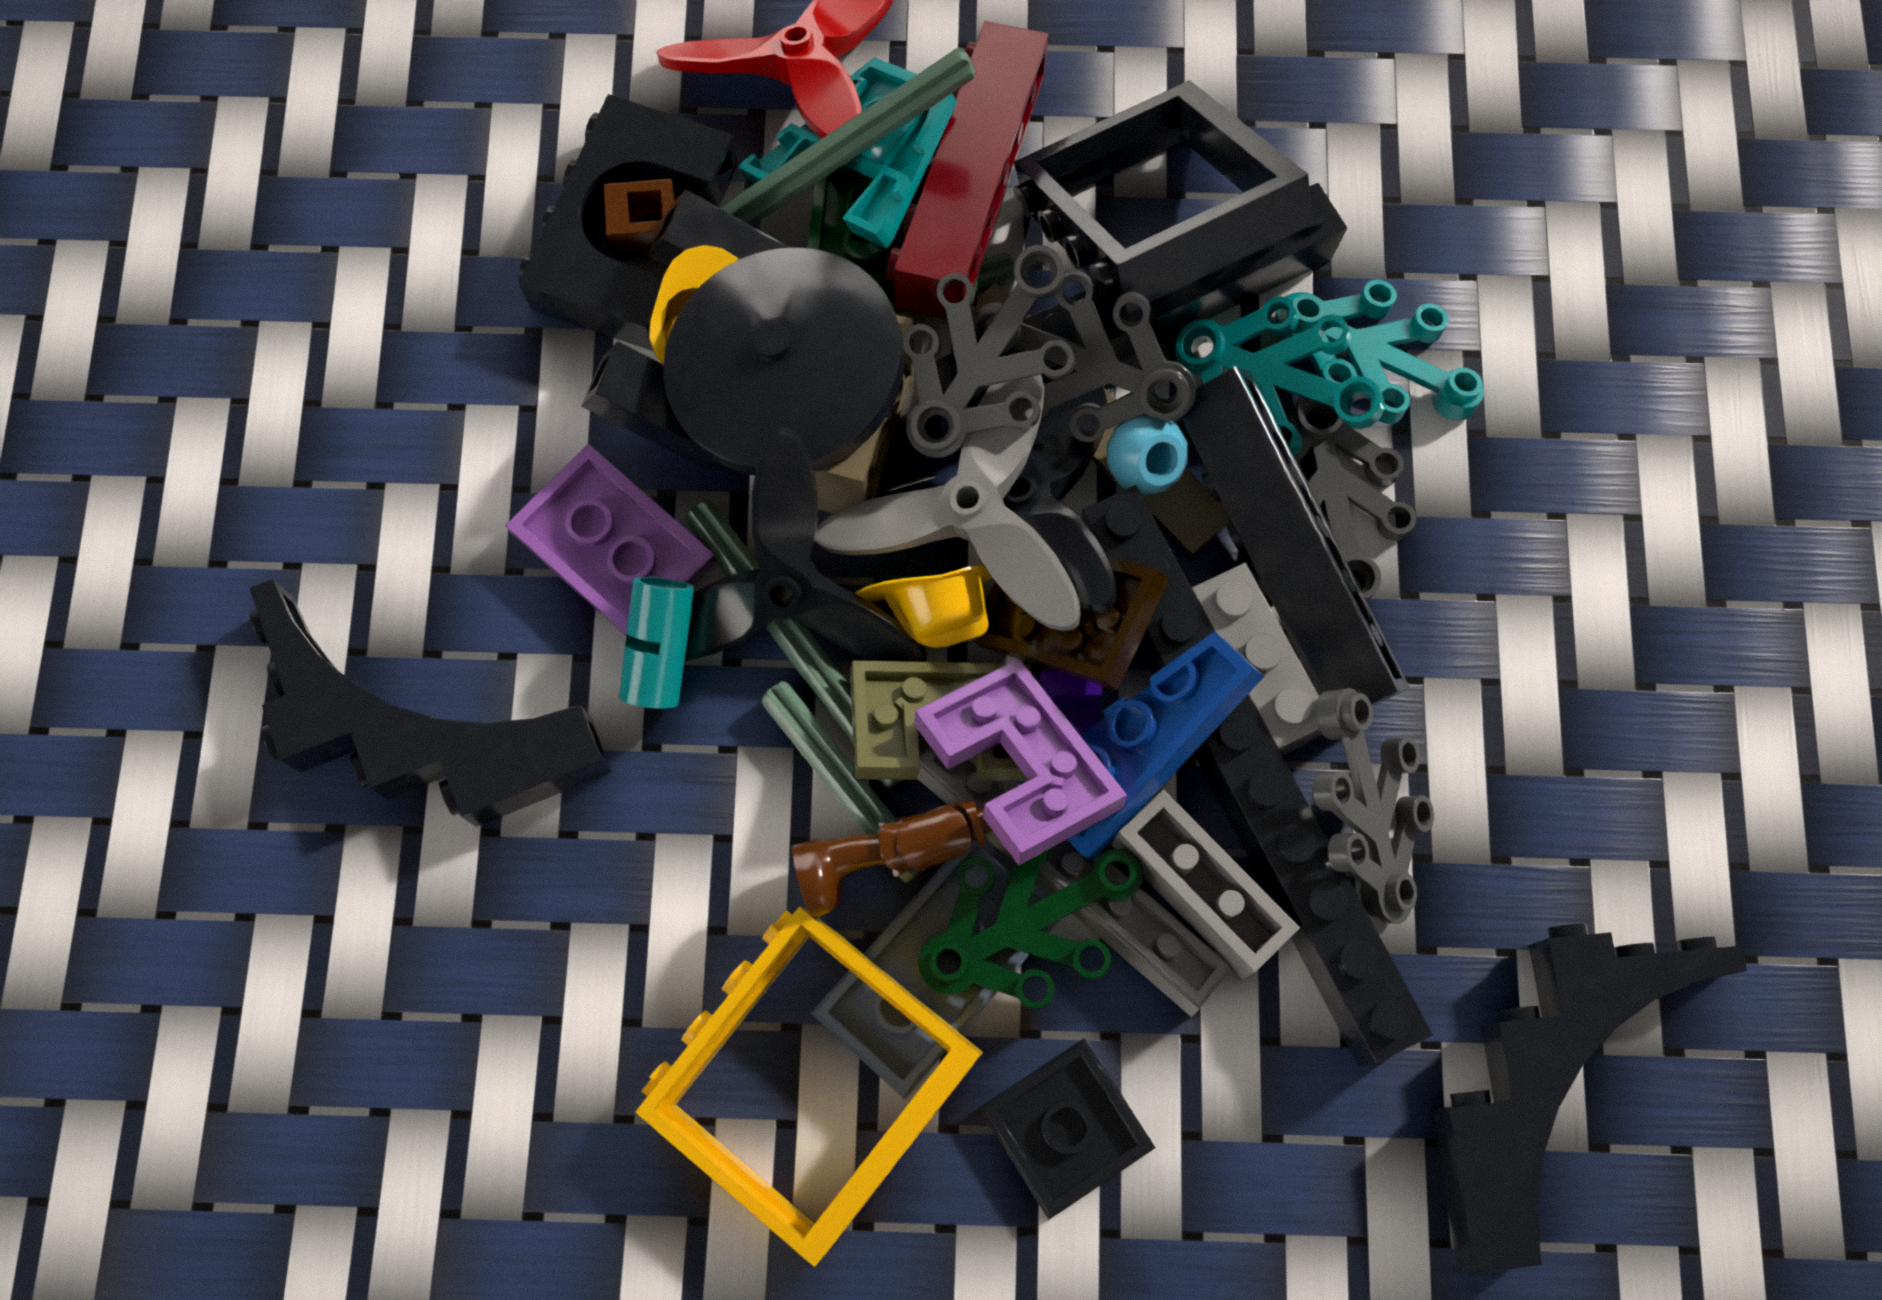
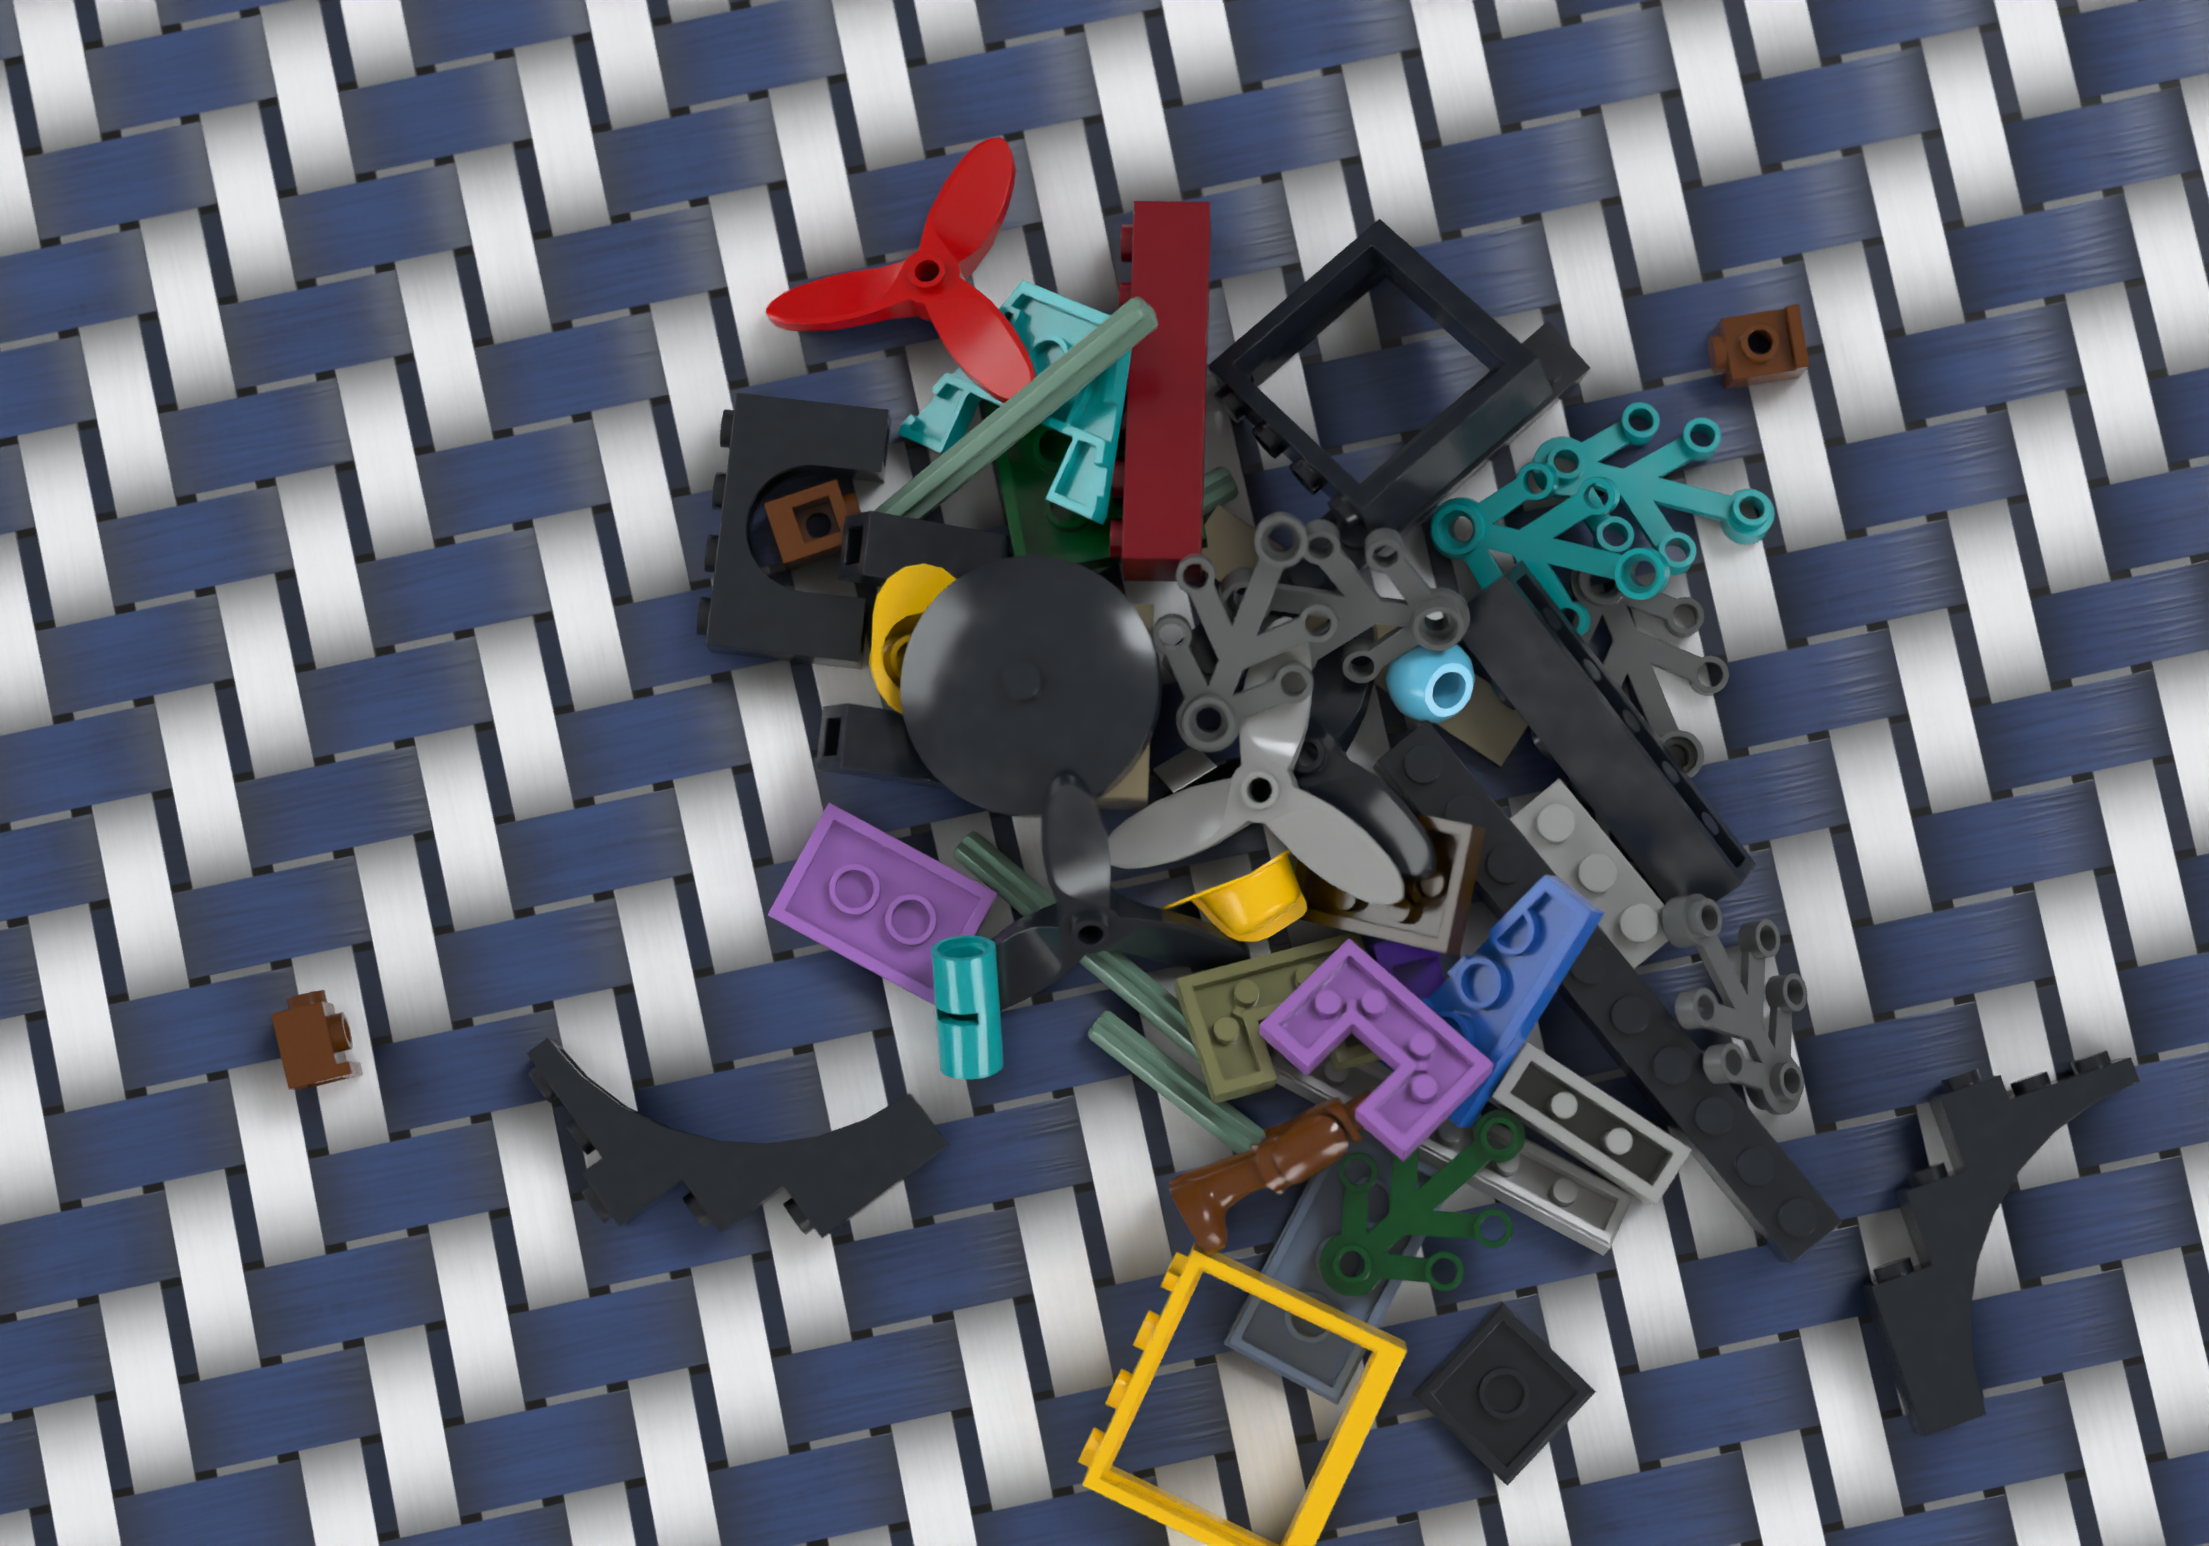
camera: 15 degrees left, 10 degrees up
none -> reddish brown brick [271,990,363,1091]
none -> reddish brown brick [1708,304,1810,389]

